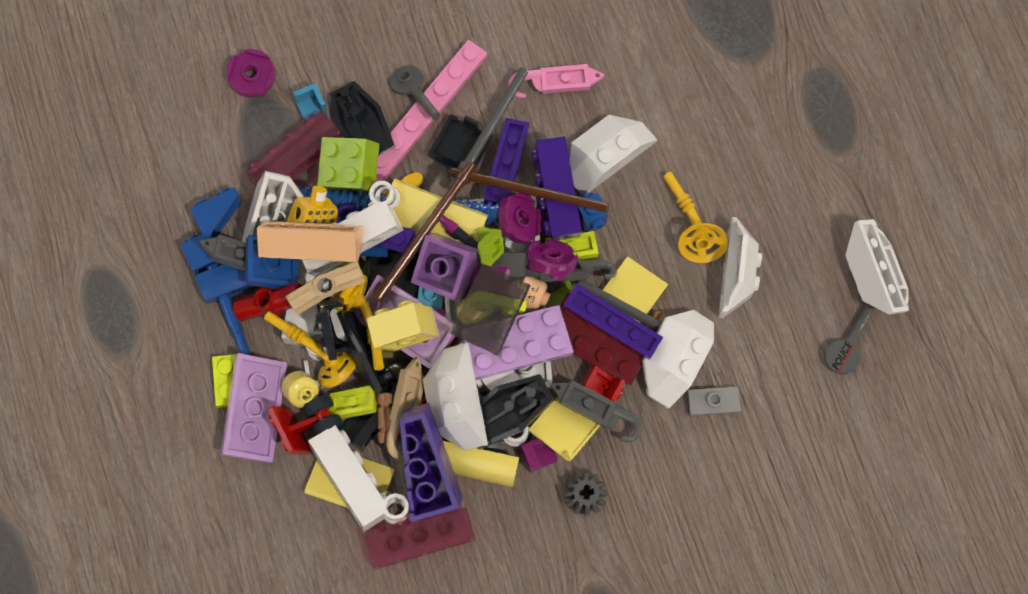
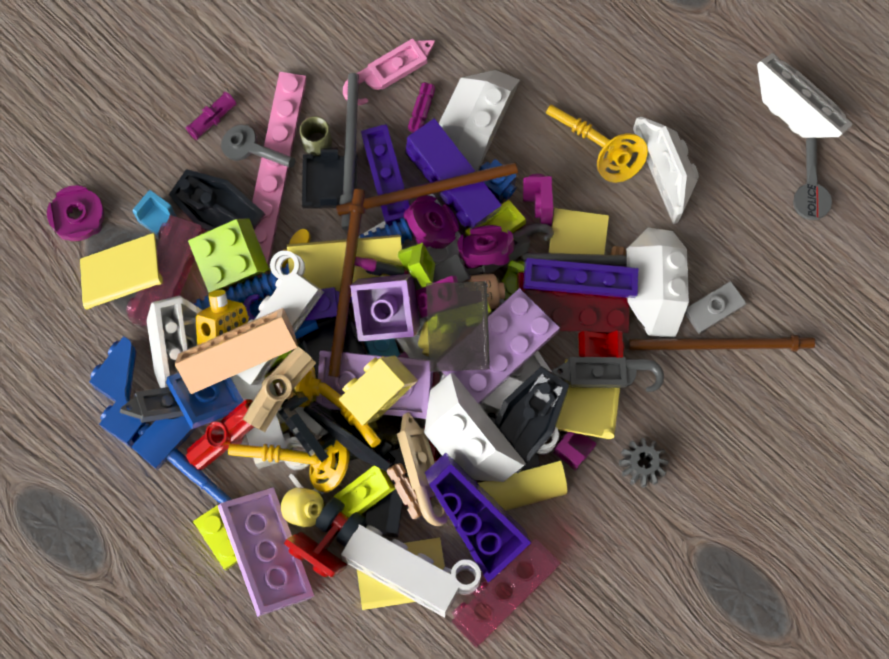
camera: 25 degrees left, 0 degrees up
none -> light yellow piece [80,233,163,310]
none -> magenta pin [185,92,237,140]
none -> olive piece [300,116,332,156]
none -> magenta axle [408,82,435,133]
none -> magenta bracket [523,174,553,227]
none -> reddish brown bar [628,335,815,351]

